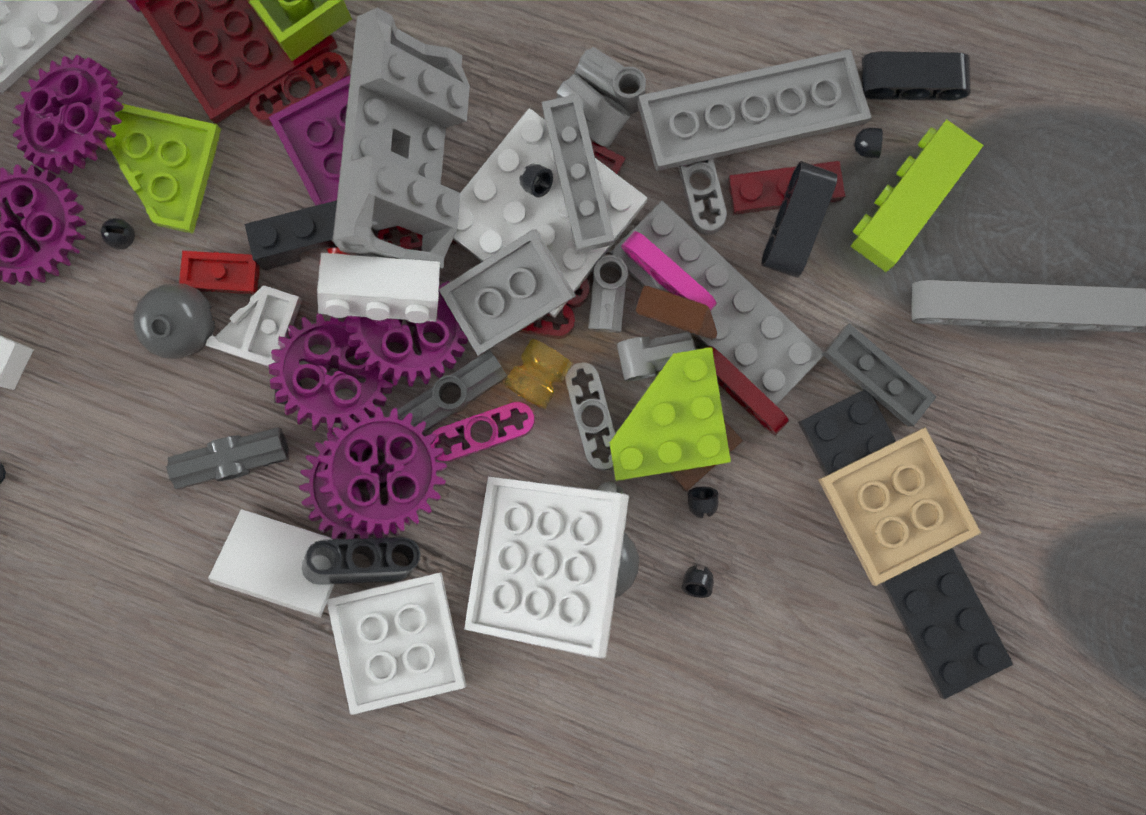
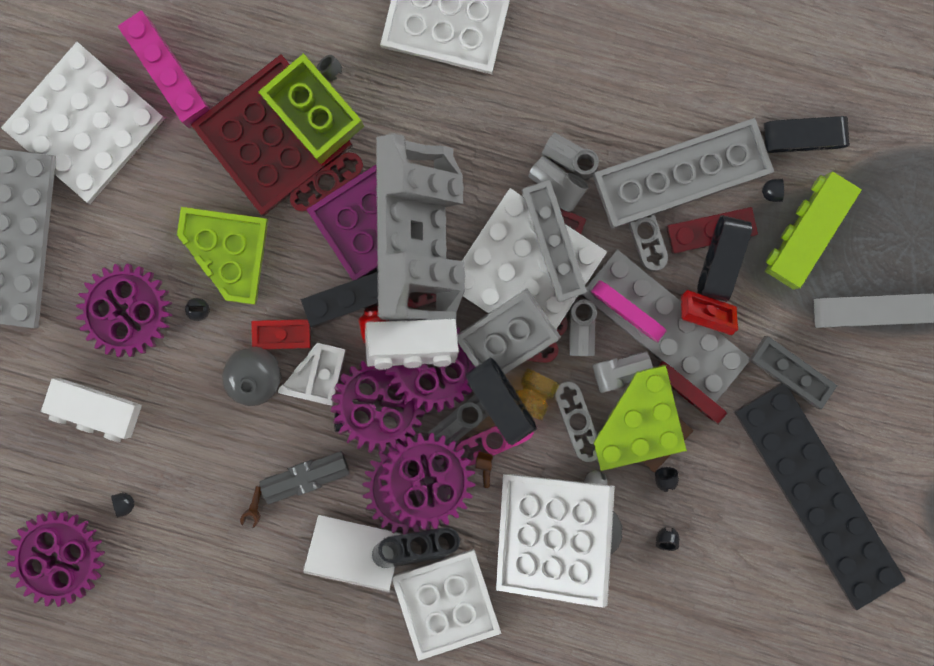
camera: 10 degrees left, 5 degrees up
magenta gear [12,55,124,174] -> none
black hinge [519,163,553,198] -> none
reddish brown slope [635,286,718,340] -> none
tan plate [818,427,981,586] -> none
none -> reddish brown hand [240,486,262,528]
none -> black beam [466,357,537,445]
none -> reddish brown hand [475,451,493,488]
none -> red plate [681,290,738,336]

